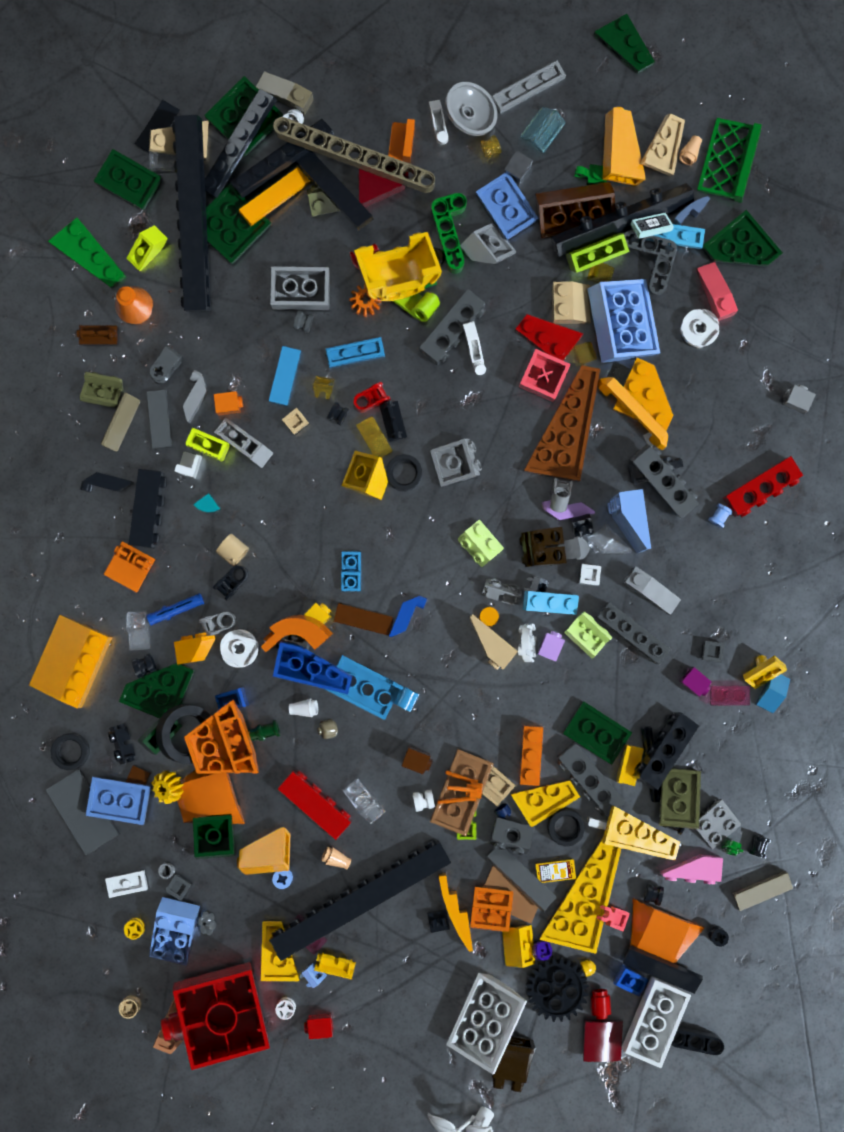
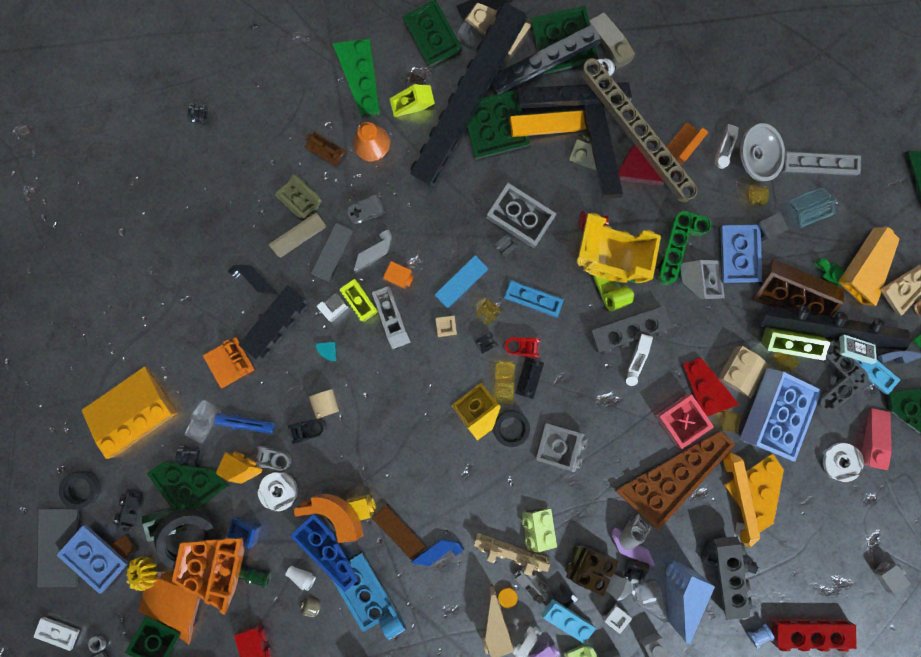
camera: 30 degrees right, 0 degrees up
dark azure slope [341,551,361,591] -> none
orange gear [349,284,382,317] -> none
none -> tan hinge [474,533,550,576]

